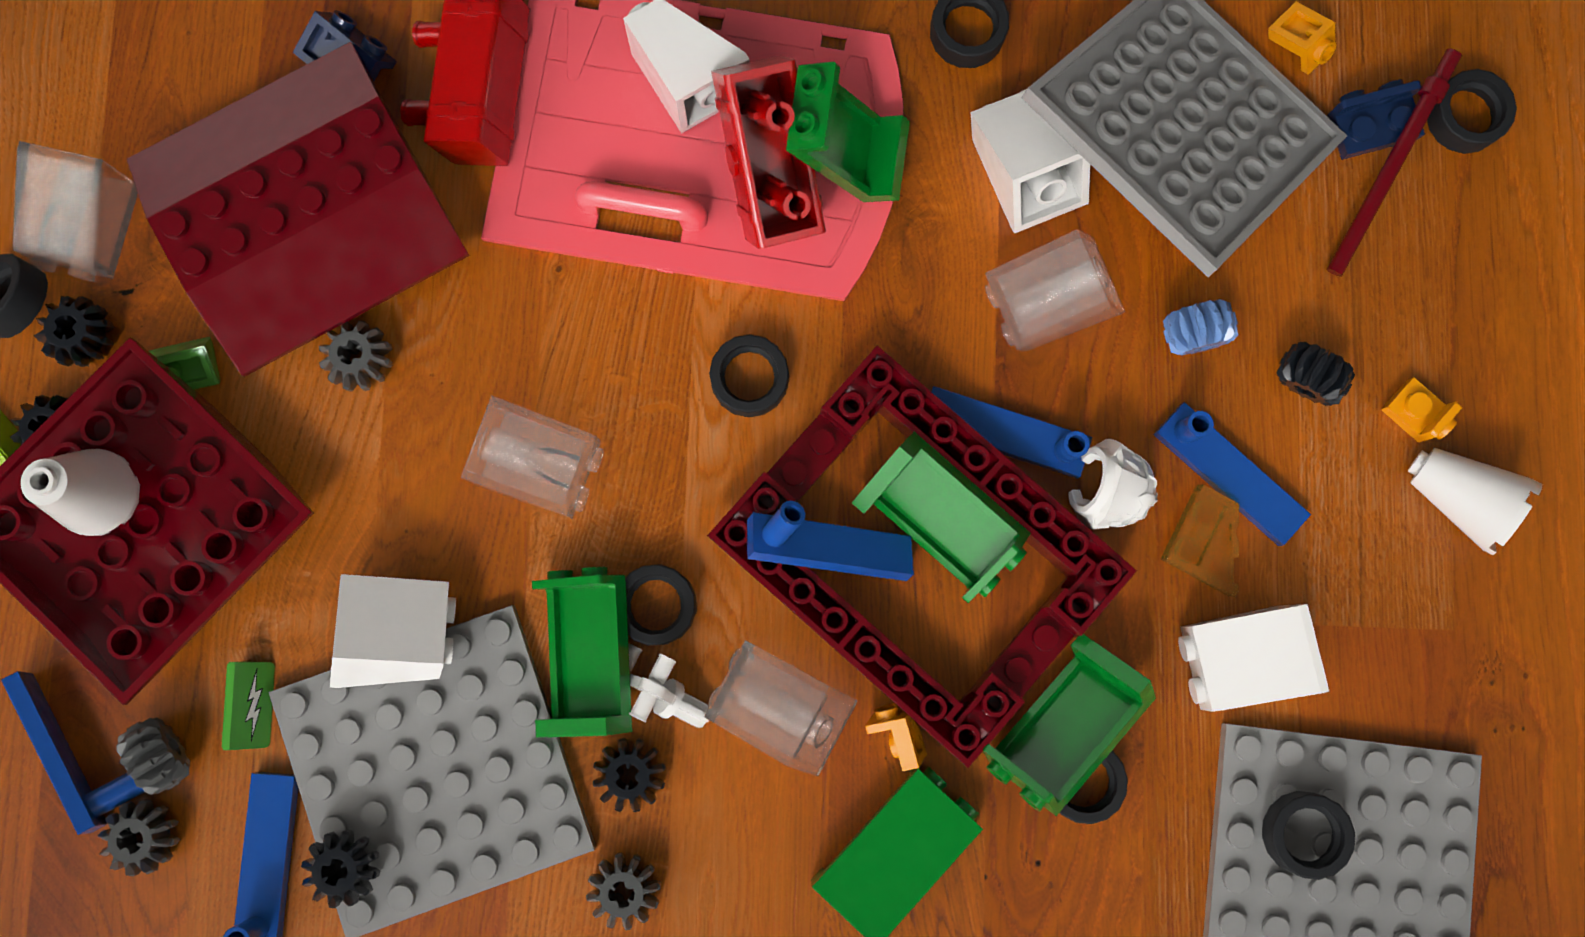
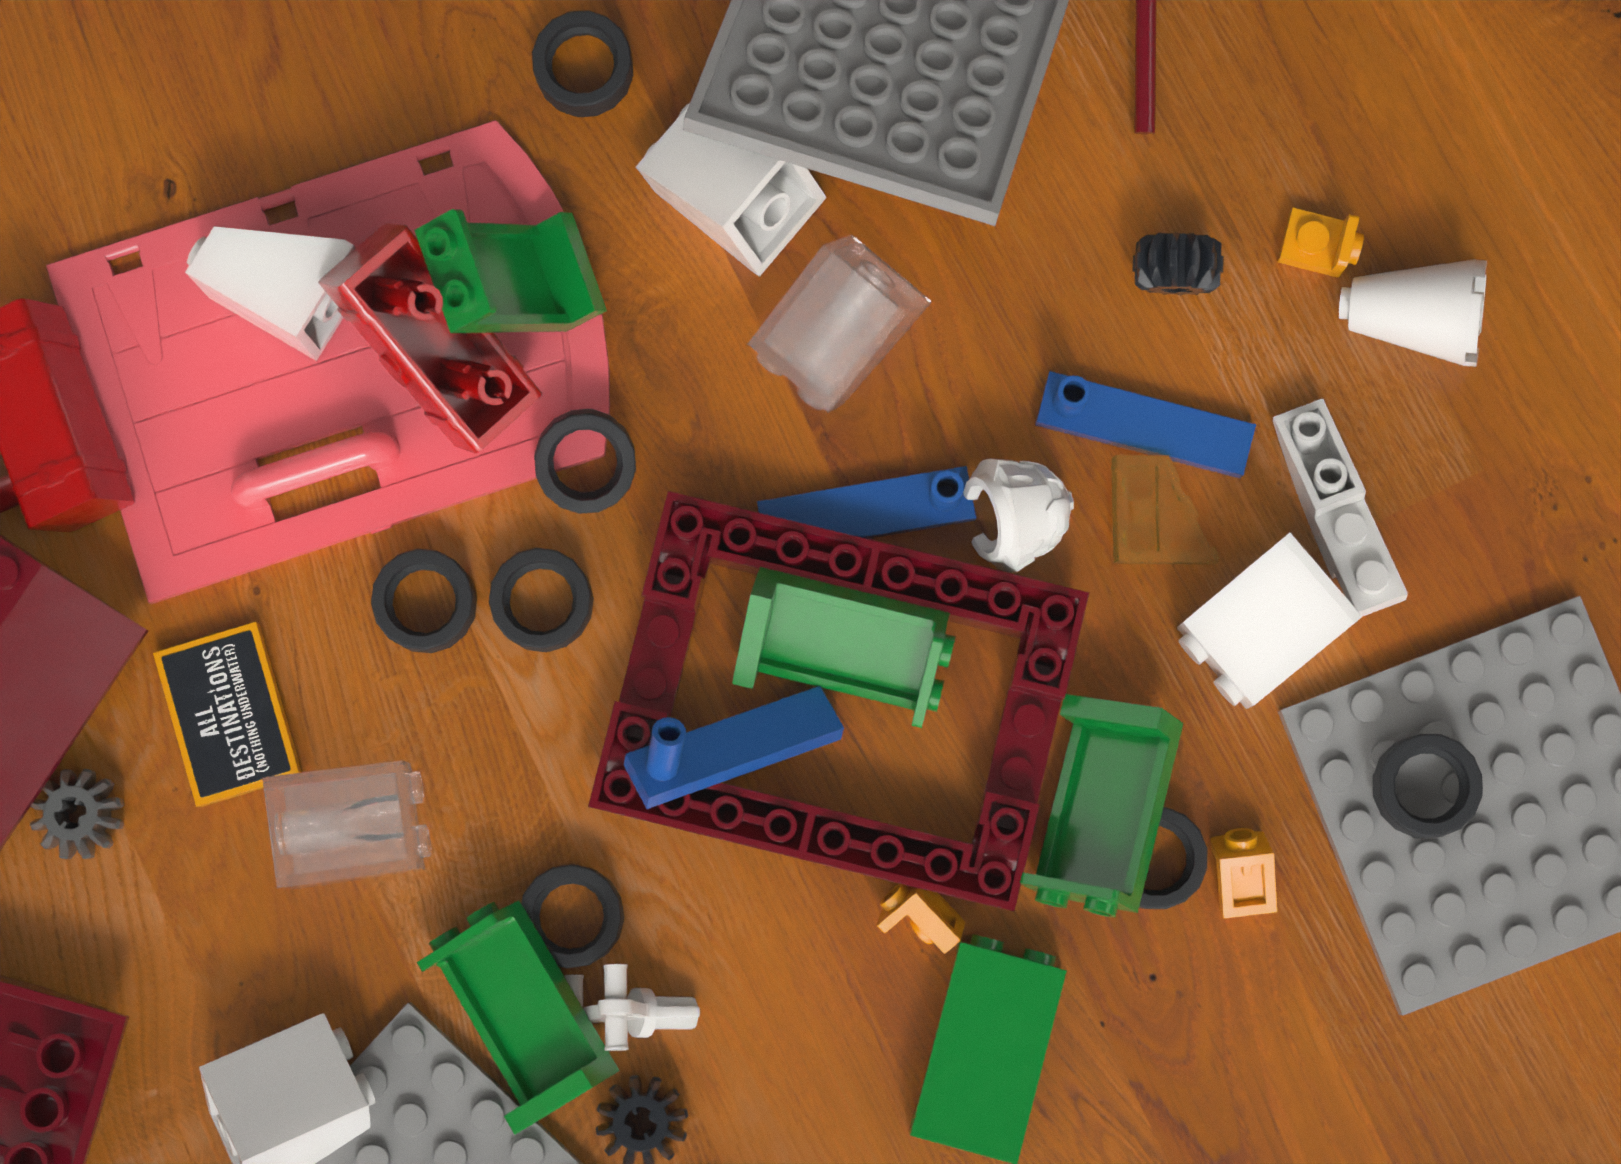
camera: 20 degrees left, 0 degrees up
clear slope [704,640,858,776] -> none
medium blue gear [1163,299,1239,356] -> none
none -> black tile [153,622,303,807]
none -> black tyre [371,549,477,653]
none -> black tyre [534,409,636,514]
none -> light orange bracket [1211,828,1277,918]
none -> white slope [1273,398,1408,616]

